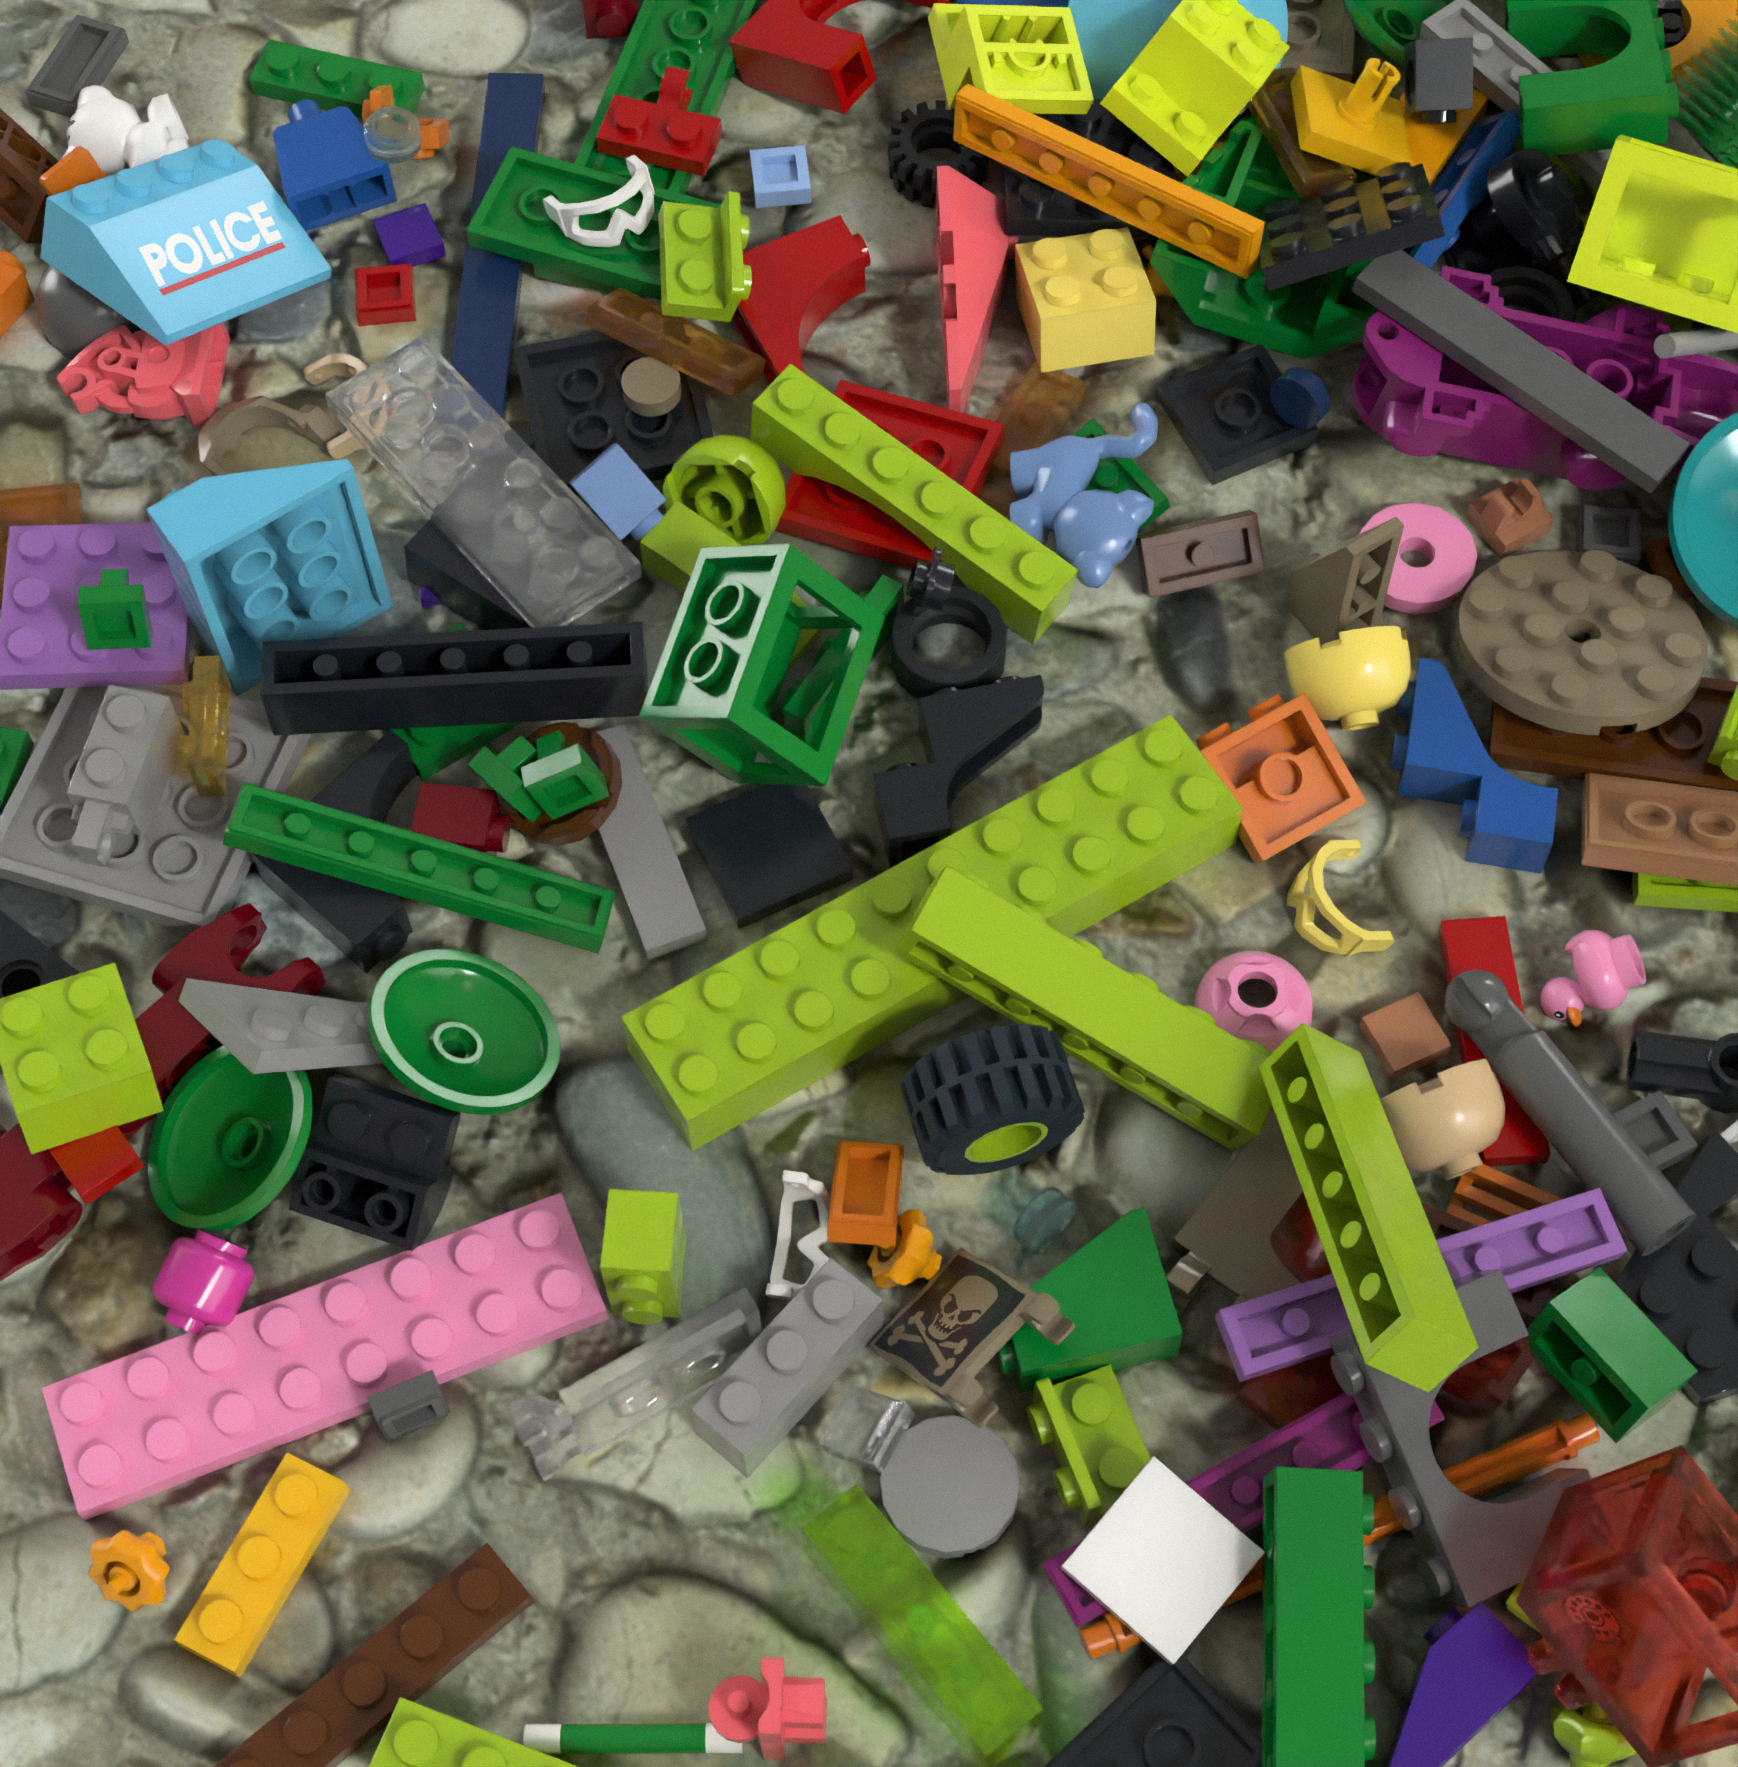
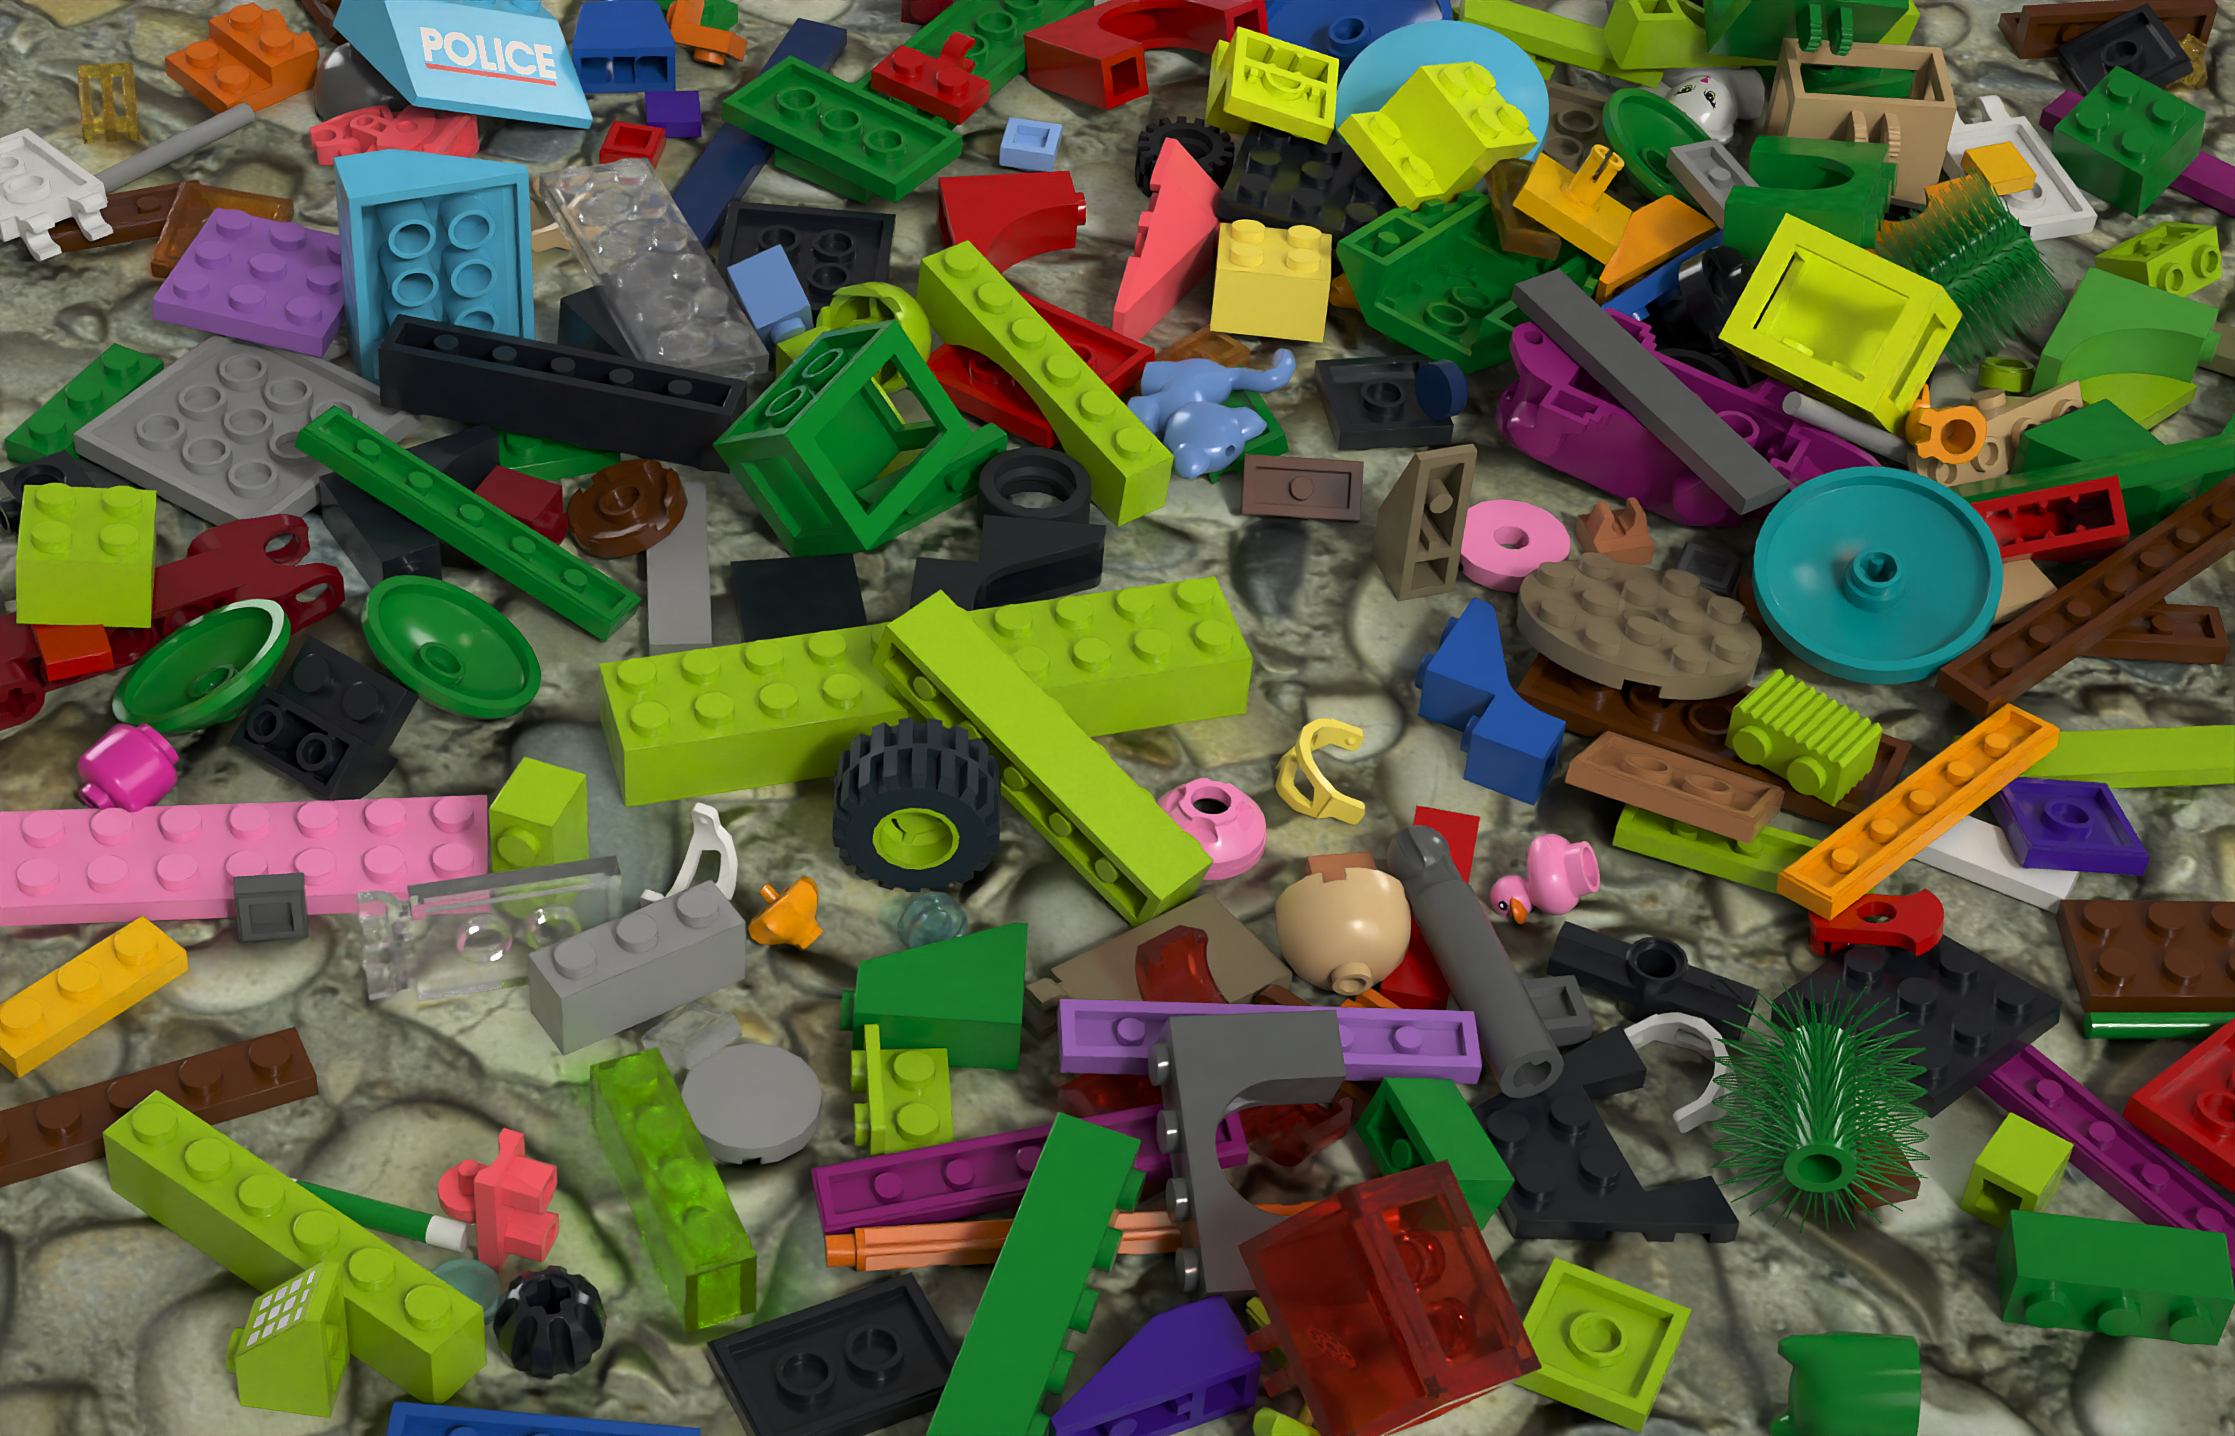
camera: 10 degrees right, 20 degrees down
light grey hinge [66,685,185,867] -> none
green tile [77,569,153,650] -> none
clear yellow plate [178,655,232,797] -> none
light grey wing [178,978,384,1074] -> none
clear light blue tile [363,107,422,164] -> none
green tile [468,735,544,823] -> none
green tile [521,730,609,820] -> none
white helmet [543,155,655,247] -> none
clear orange tile [585,287,766,397] -> none
dark tan tile [621,356,682,417] -> none
lime bracket [658,191,752,322] -> none
orange tile [827,1140,904,1246] -> none
dark tan flag [869,1248,1075,1428] -> none
black plate [906,546,955,618] -> none
light orange tile [953,84,1265,279] -> none
white tile [1060,1456,1265,1665] -> none
orange plate [1195,693,1367,865] -> none
black plate [1254,162,1445,291] -> none
lime brick [1259,1022,1479,1393] -> none
light yellow cylinder [1284,626,1411,732] -> none
black brick [1405,38,1473,124] -> none

